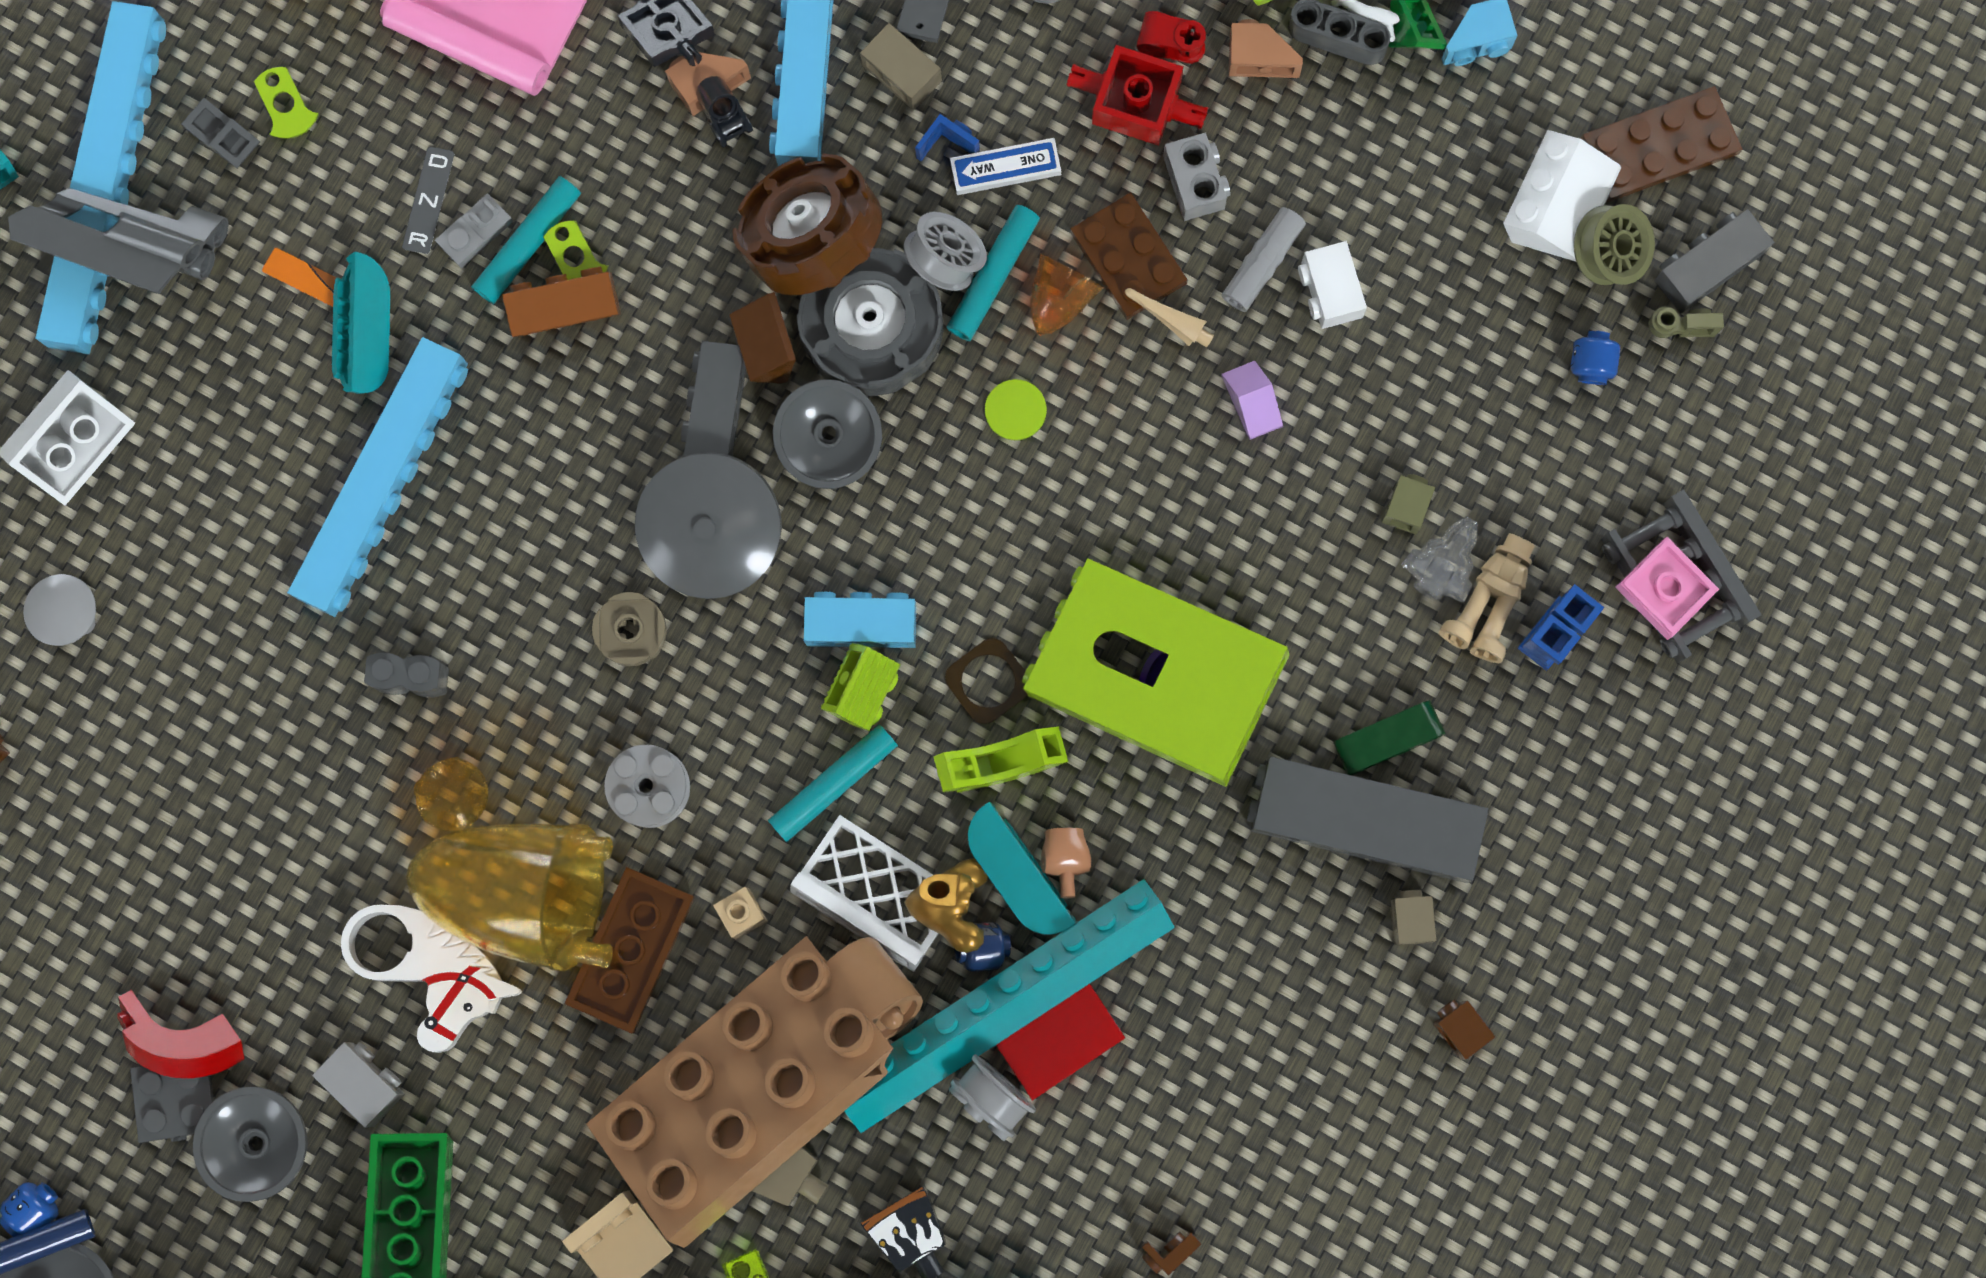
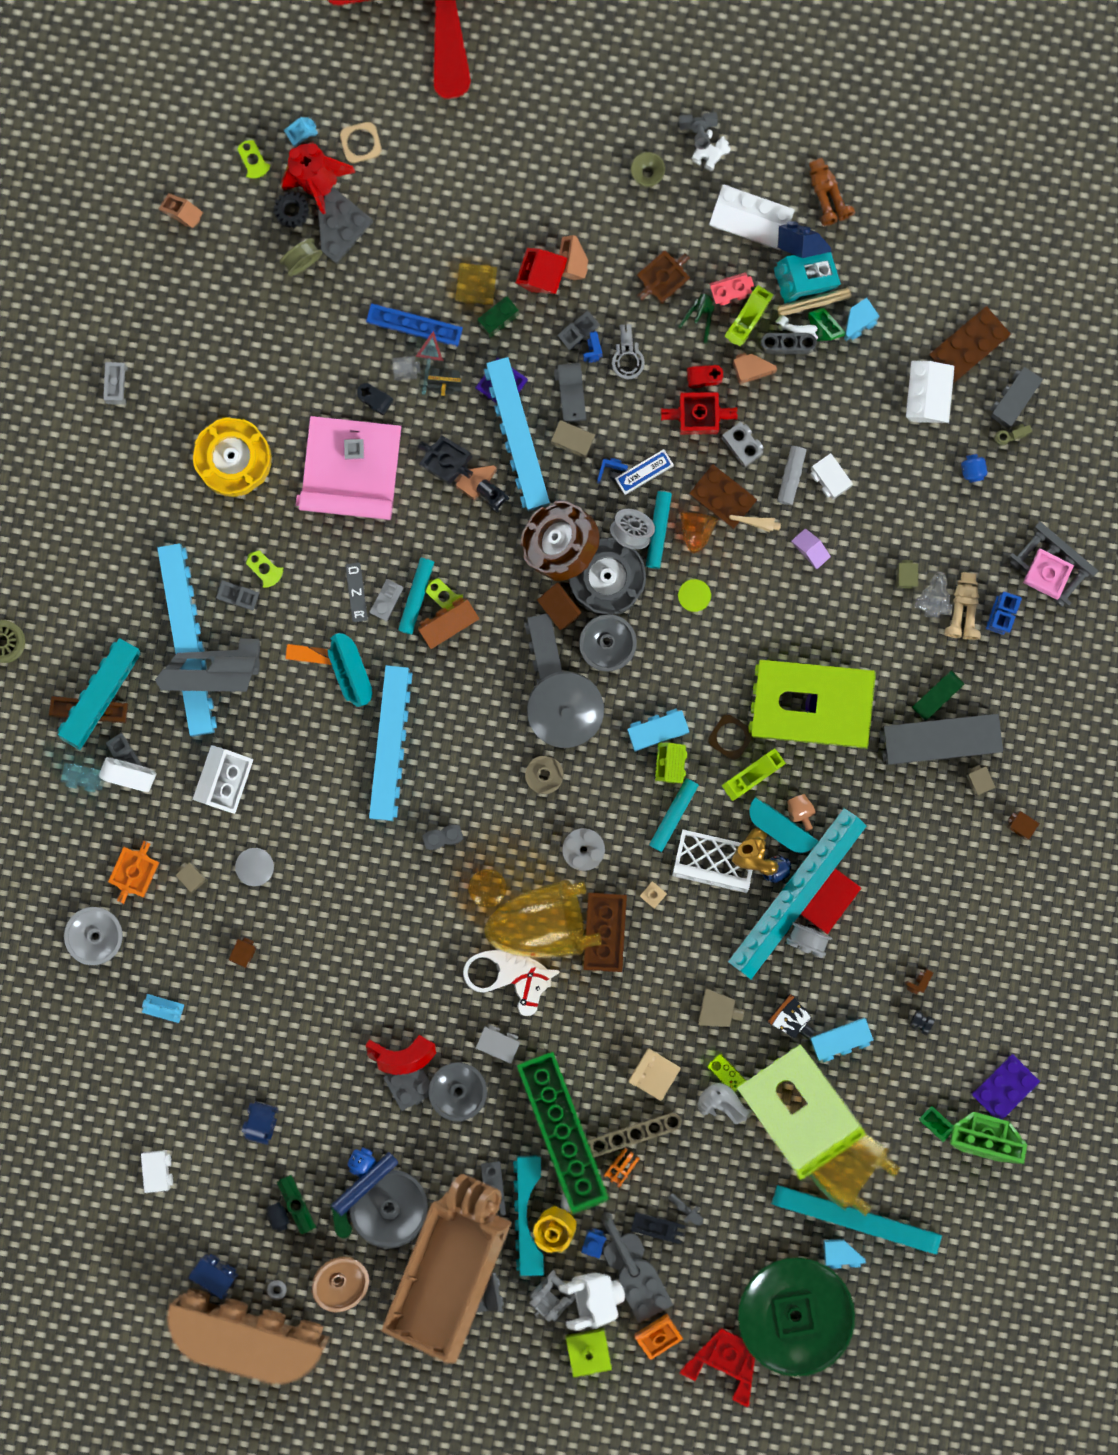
camera: 25 degrees left, 5 degrees up
medium nougat plate [586,936,923,1248] -> none
olive wheel [1574,204,1655,285] -> none

